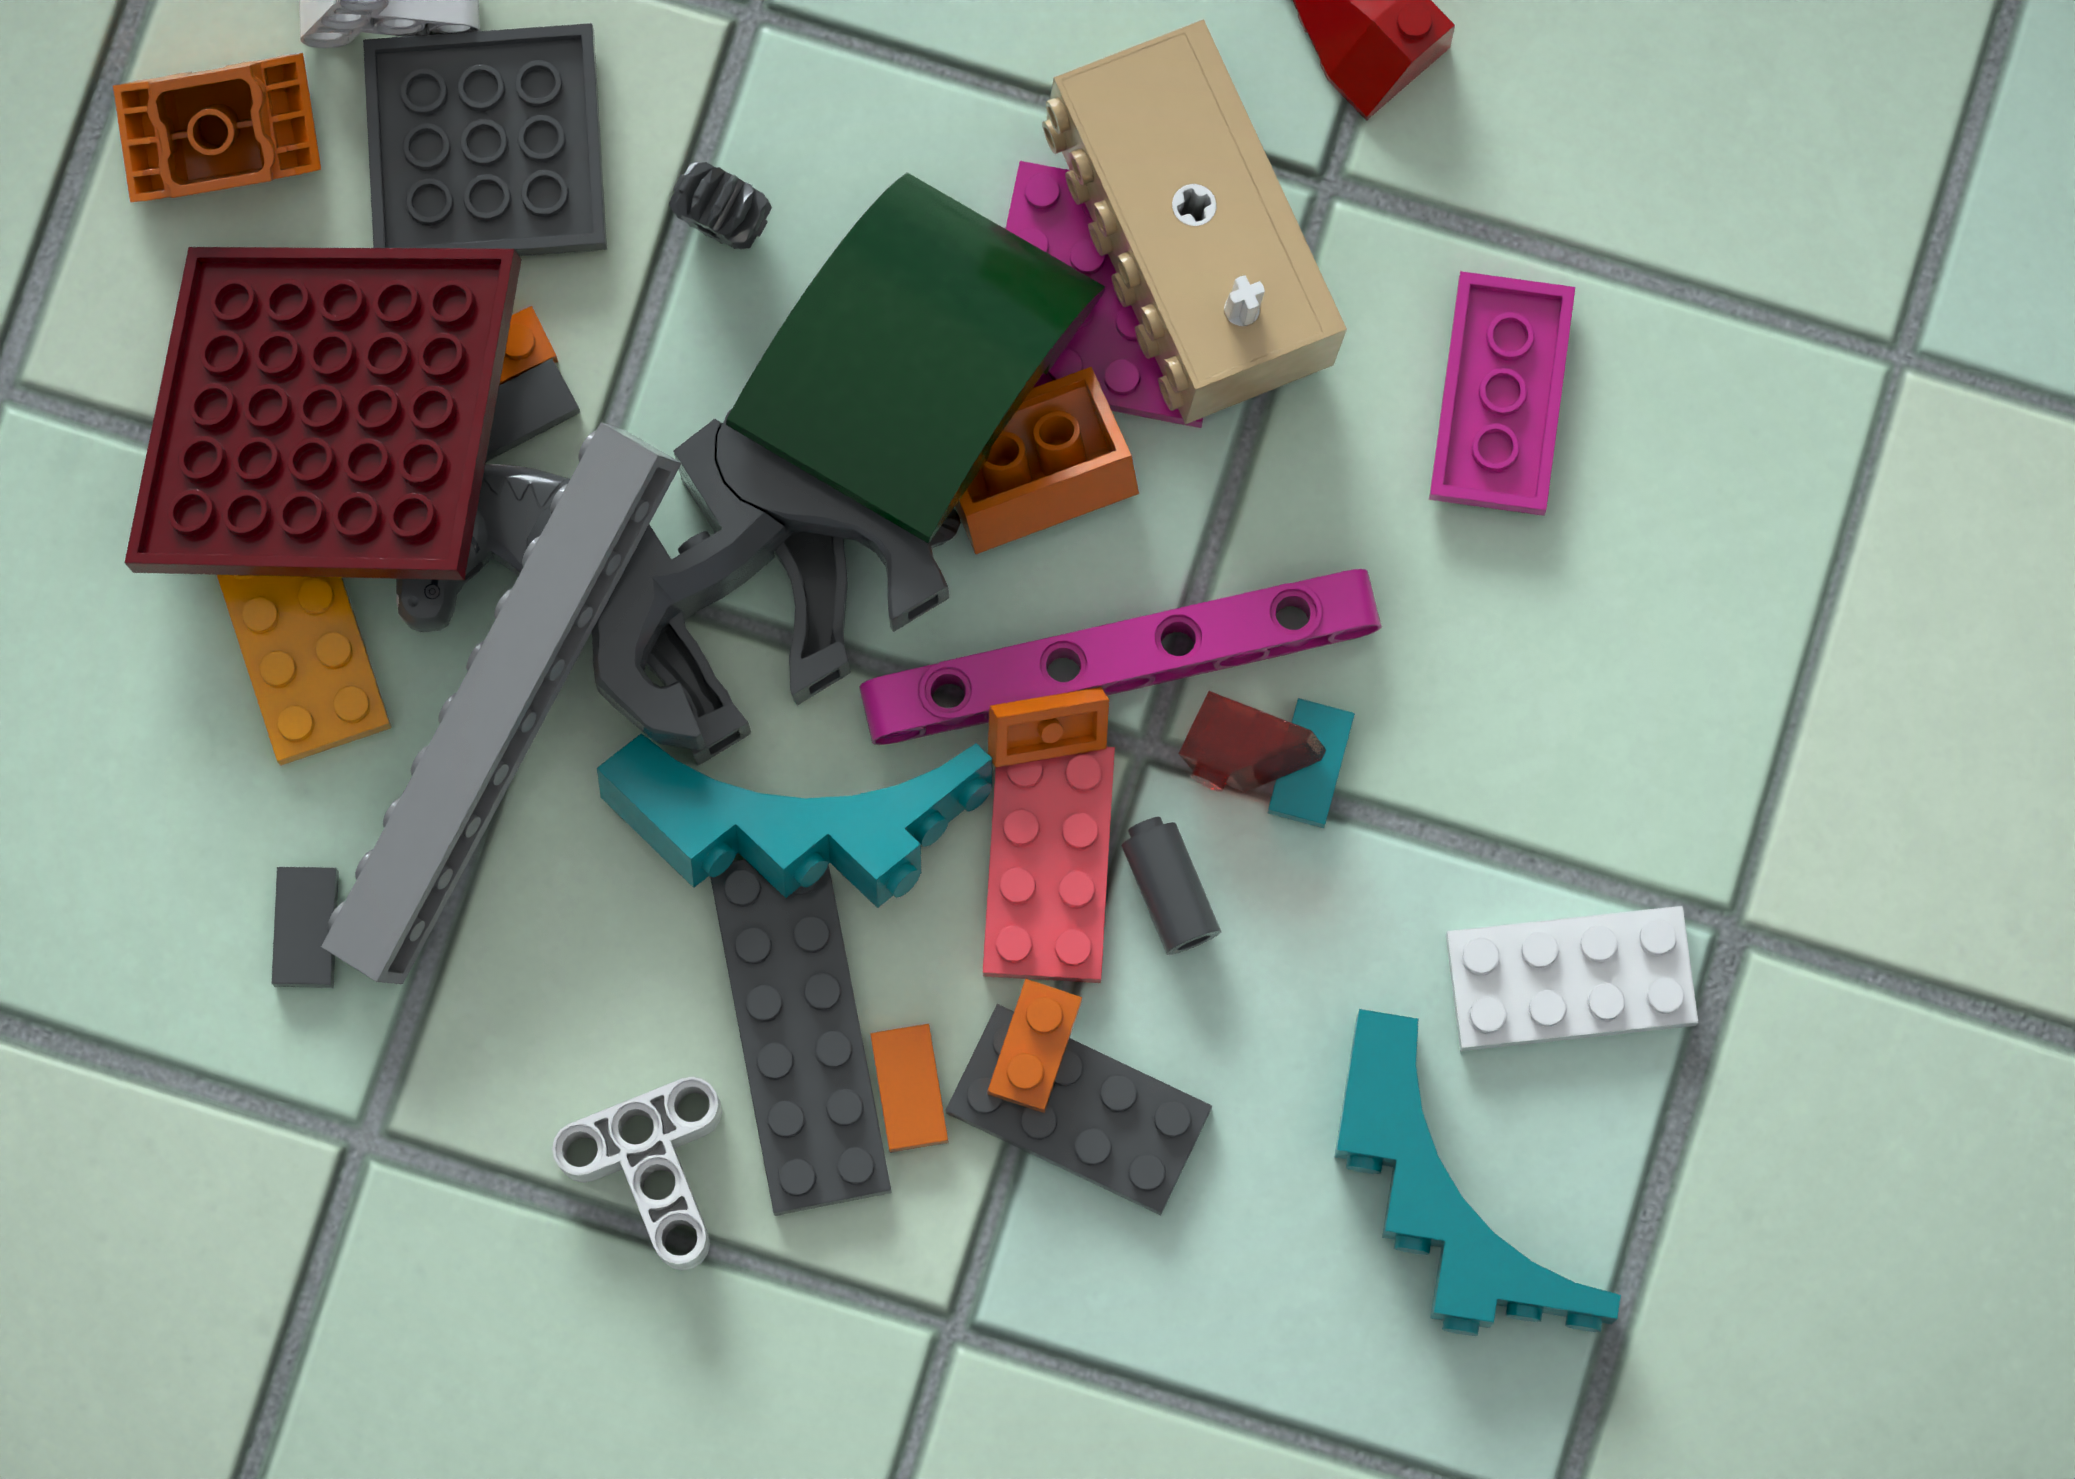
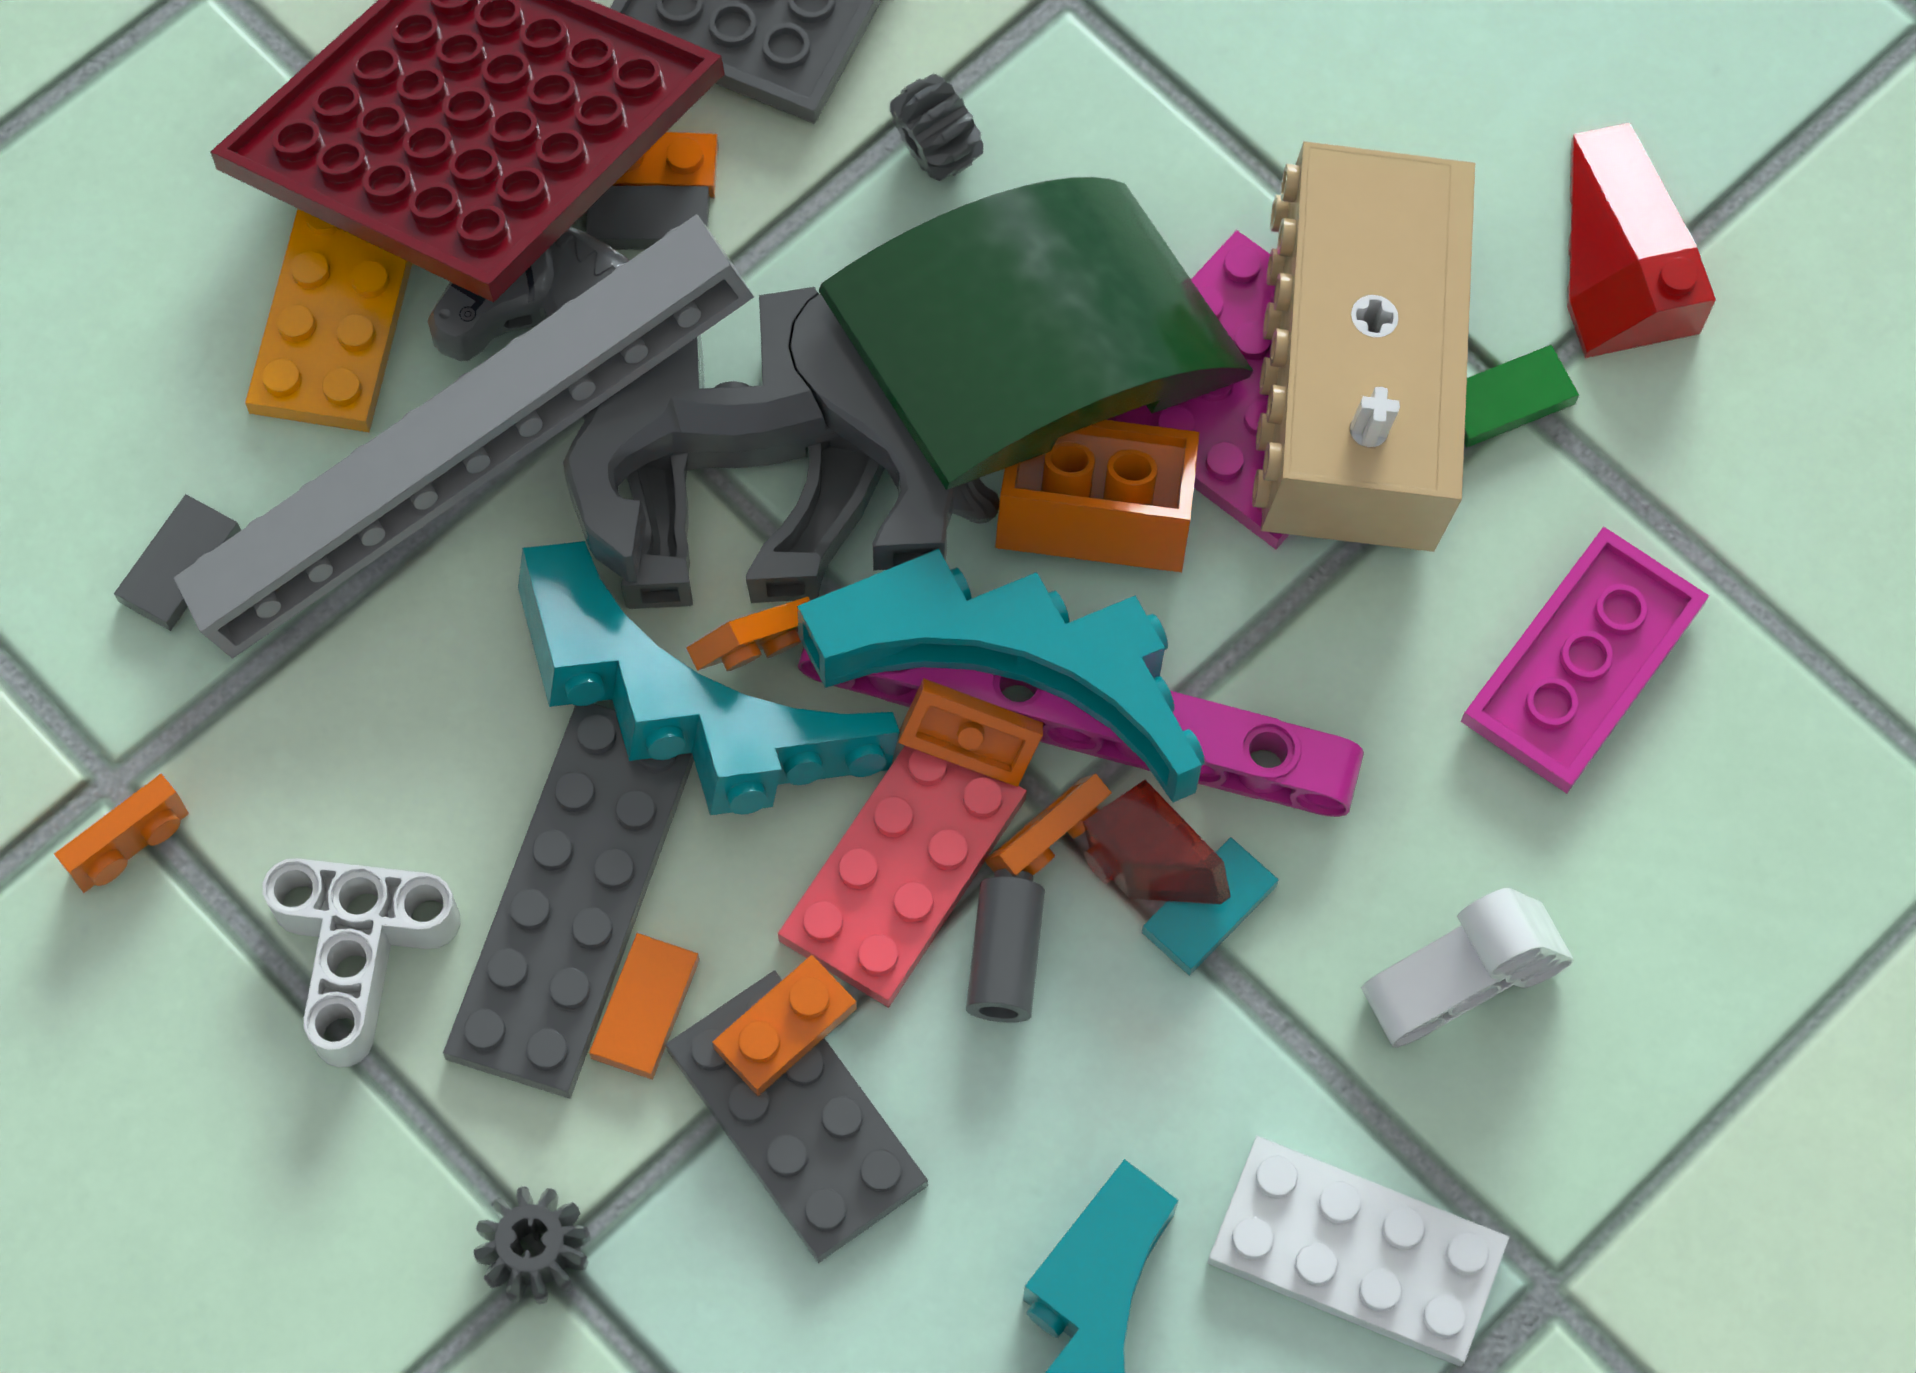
camera: 25 degrees right, 10 degrees down
none -> orange plate [54,774,189,893]
none -> dark grey gear [474,1187,591,1304]
none -> orange plate [686,597,810,672]
none -> teal arch [798,549,1205,803]
none -> orange plate [984,773,1112,876]
none -> white beam [1361,888,1574,1048]
none -> green tile [1464,345,1579,448]

